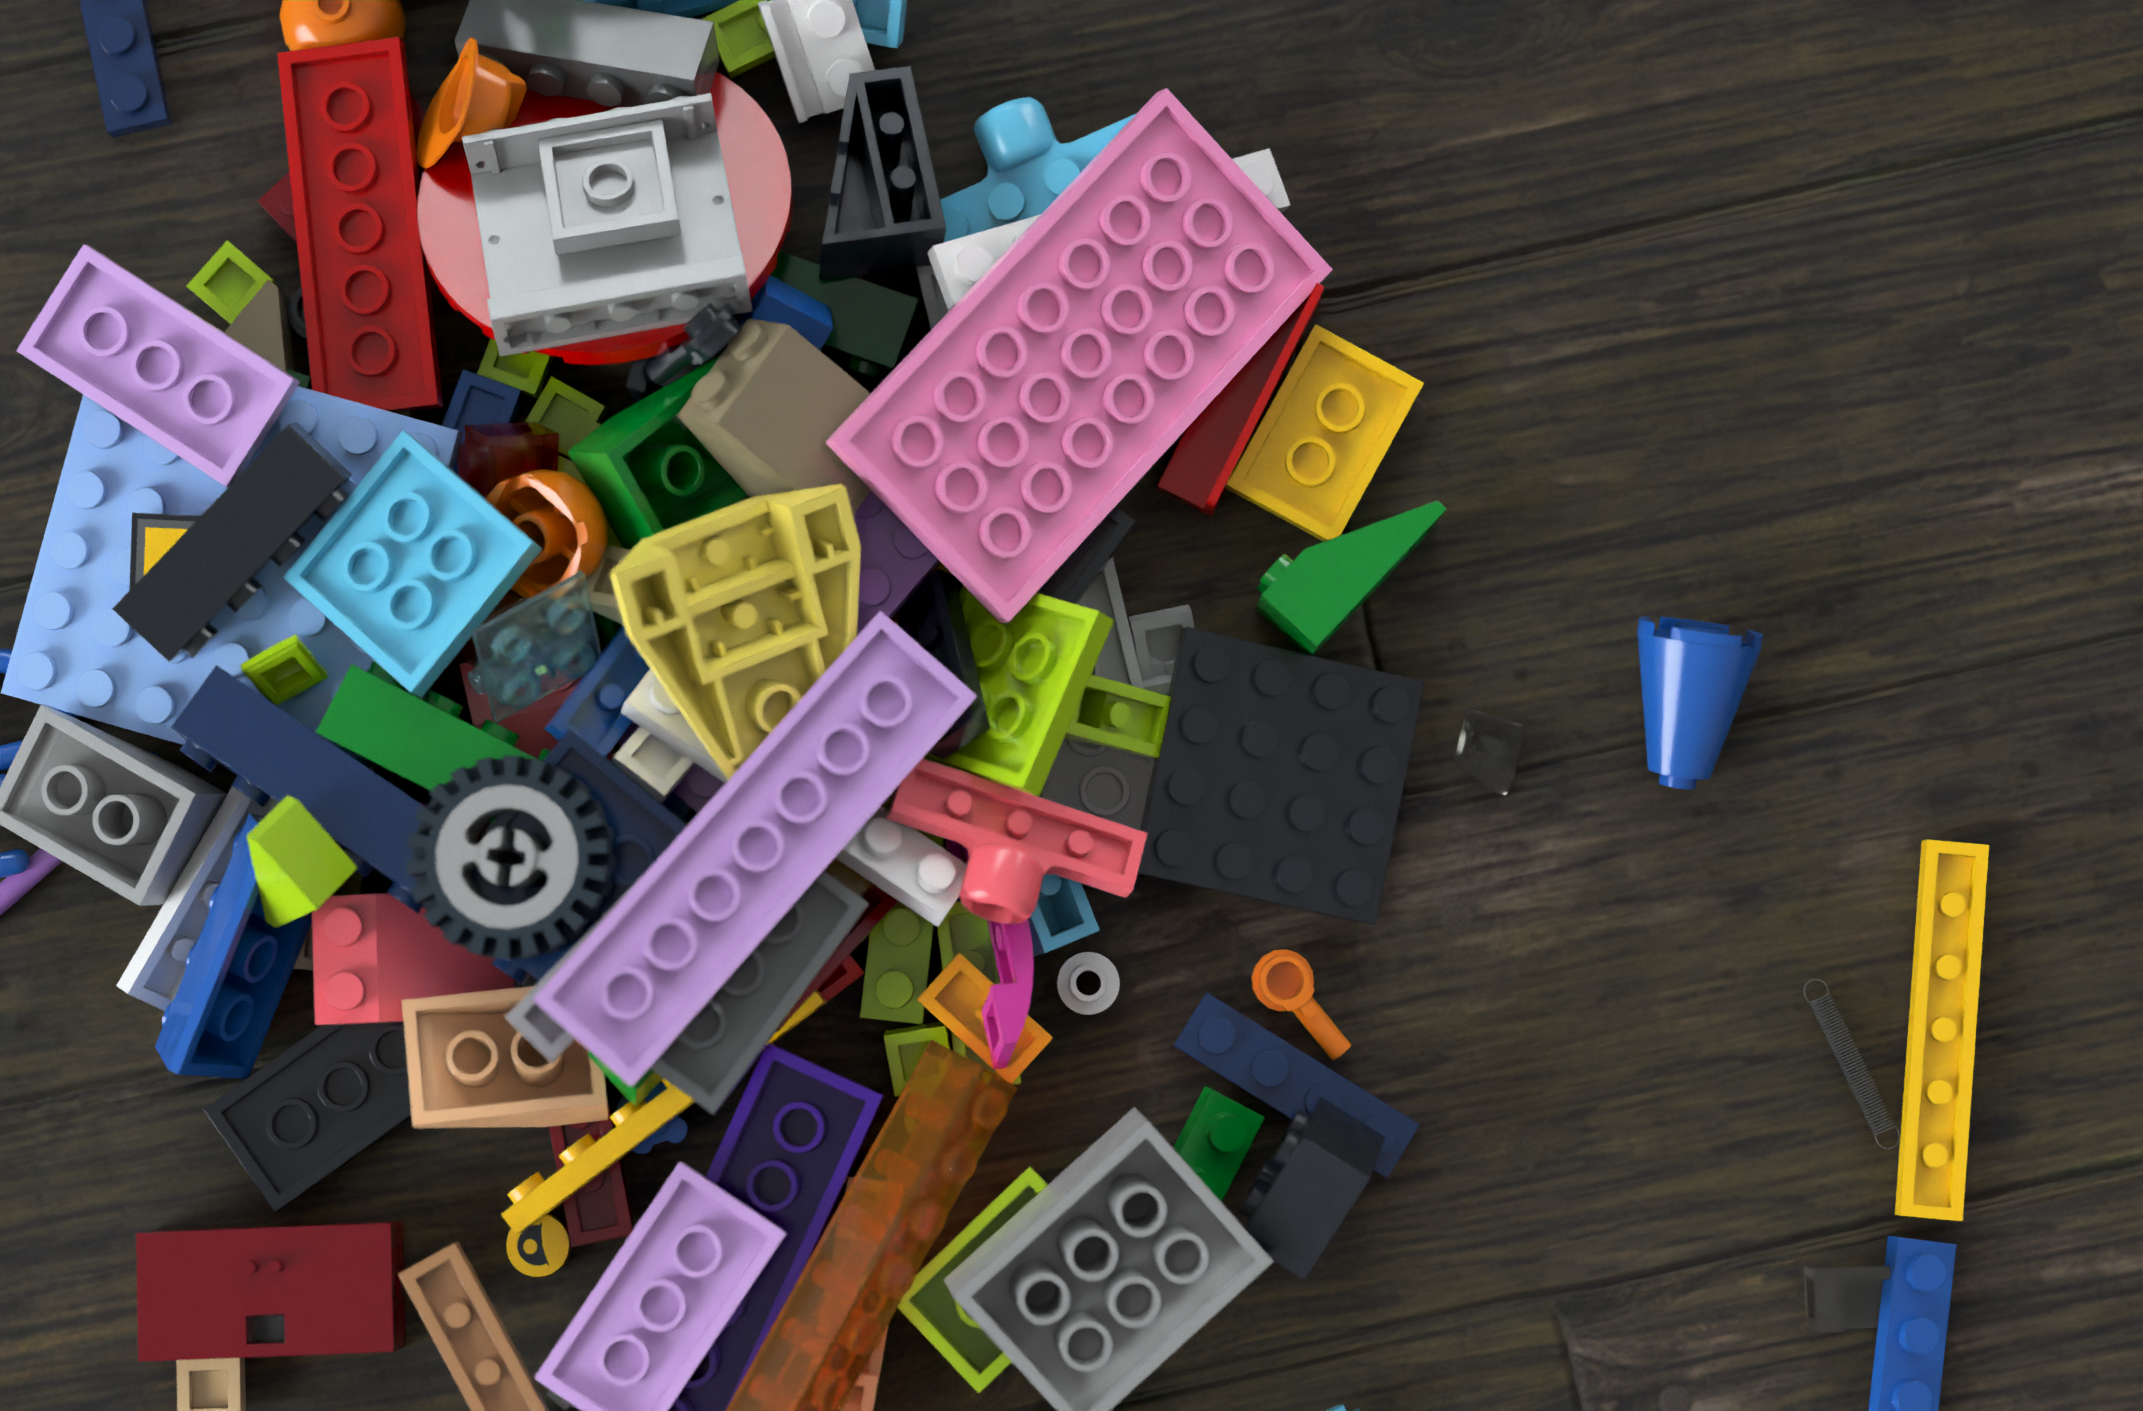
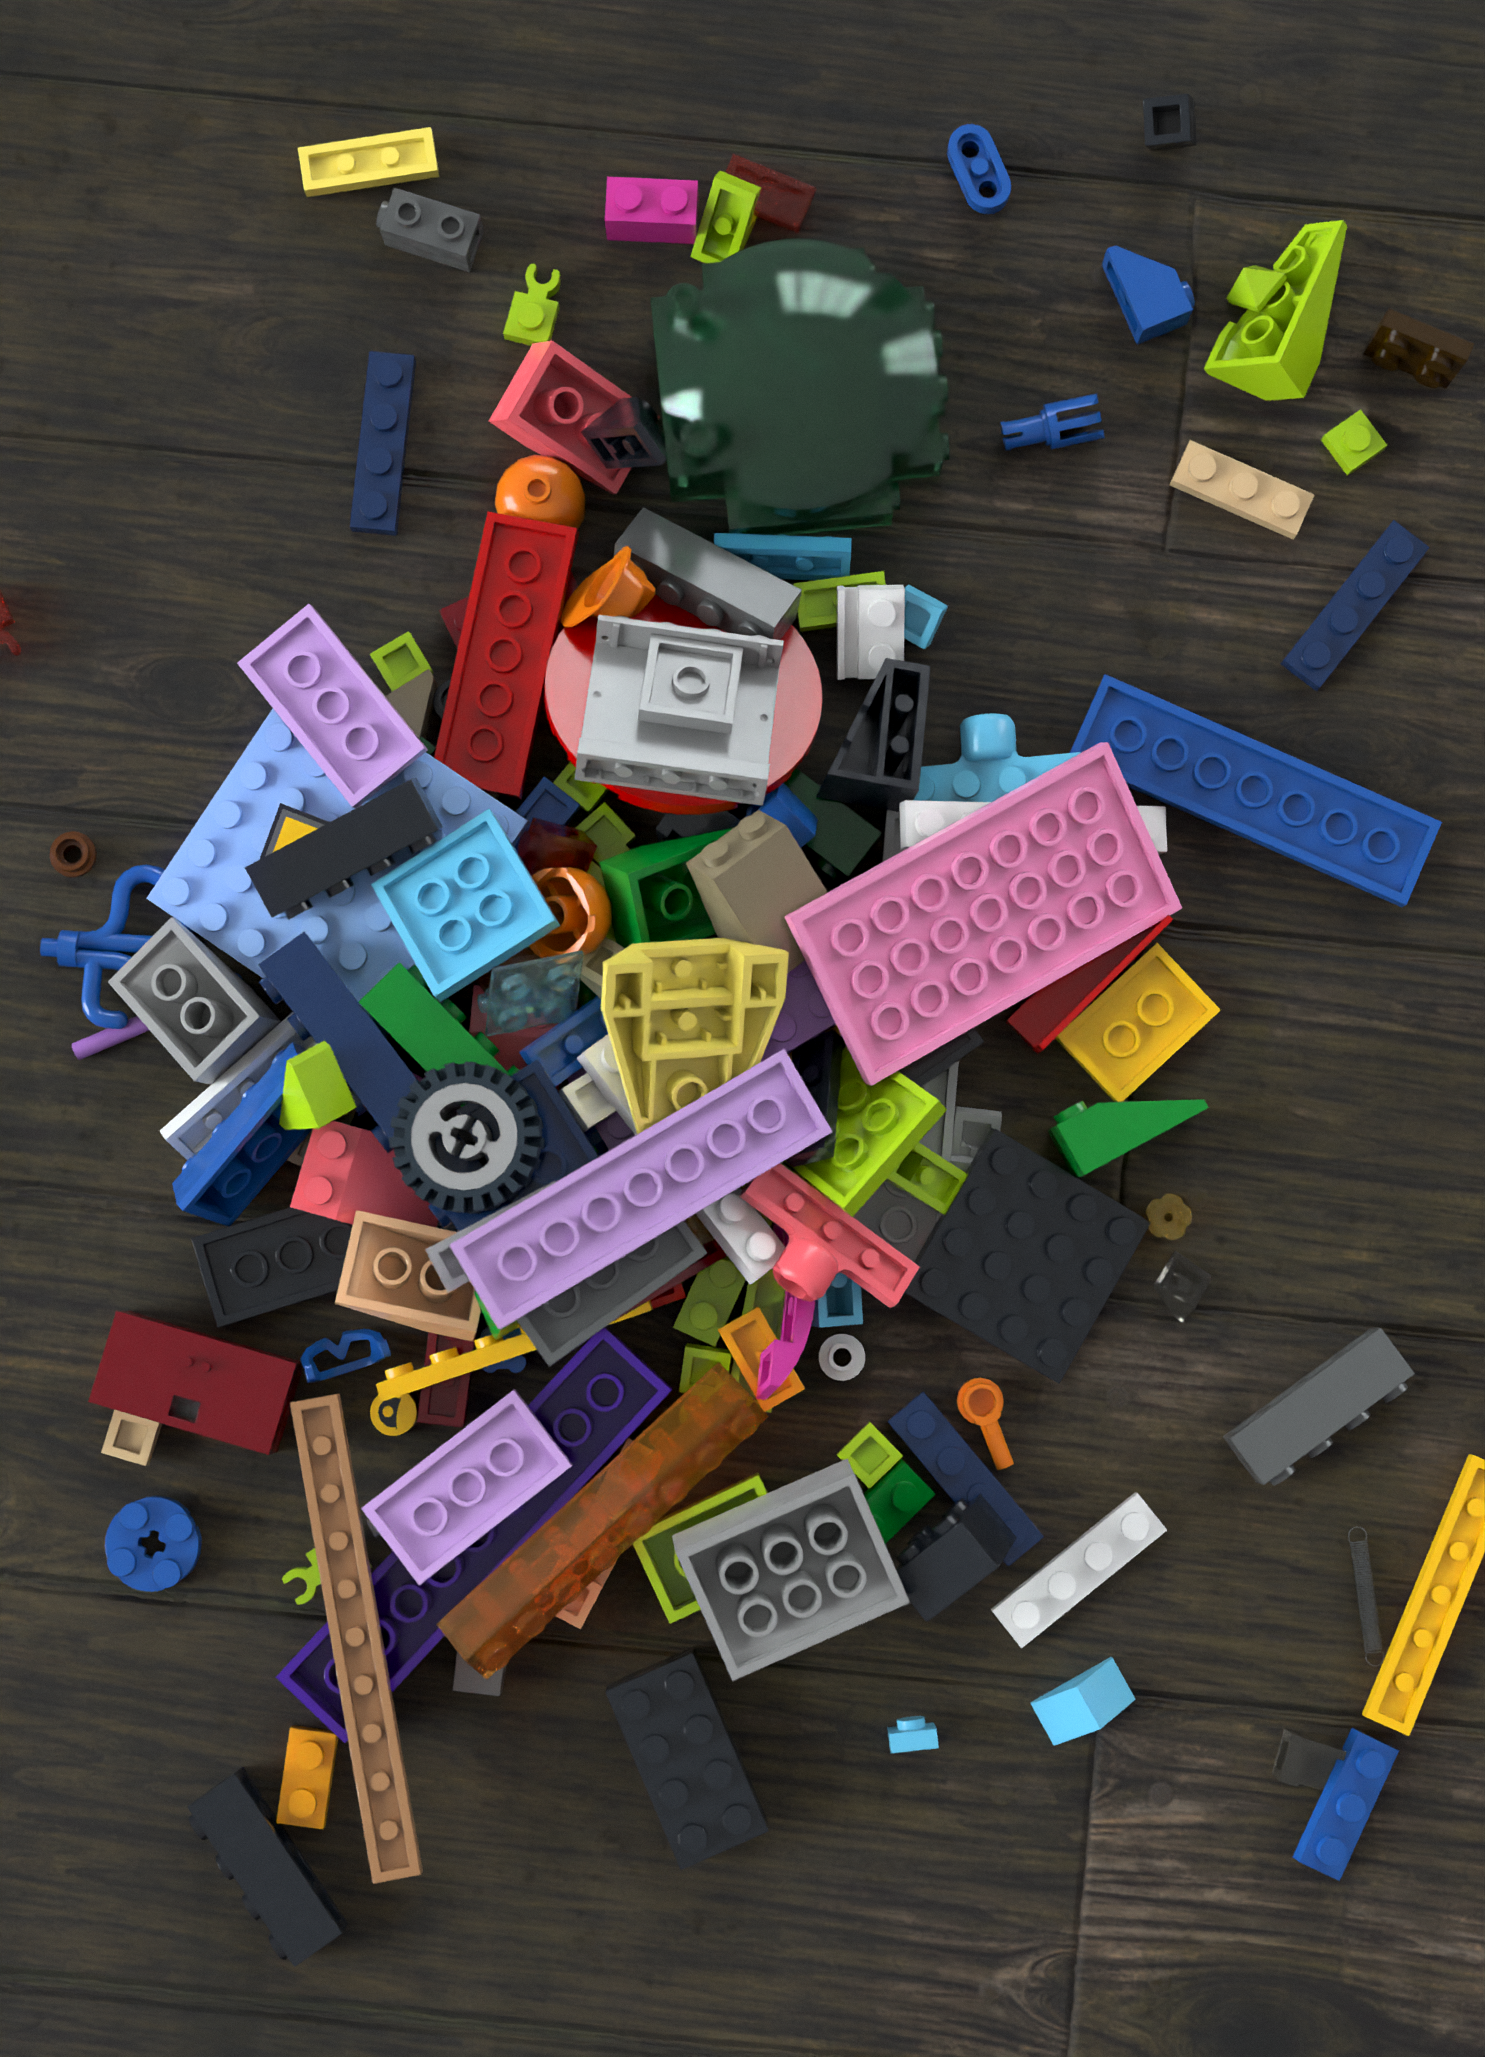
camera: 20 degrees right, 0 degrees up
lime slope [240,634,328,706] -> none
black plate [646,302,742,384] -> none
blue cone [1637,616,1763,790] -> none
none -> blue helmet [300,1329,391,1383]
none -> lime plate [836,1421,903,1489]
none -> white plate [991,1492,1167,1648]
none -> medium azure slope [1030,1657,1136,1746]
none -> blue plate [1069,674,1442,907]
none -> clear yellow plate [1146,1194,1192,1240]
none -> dark grey brick [1223,1328,1415,1486]

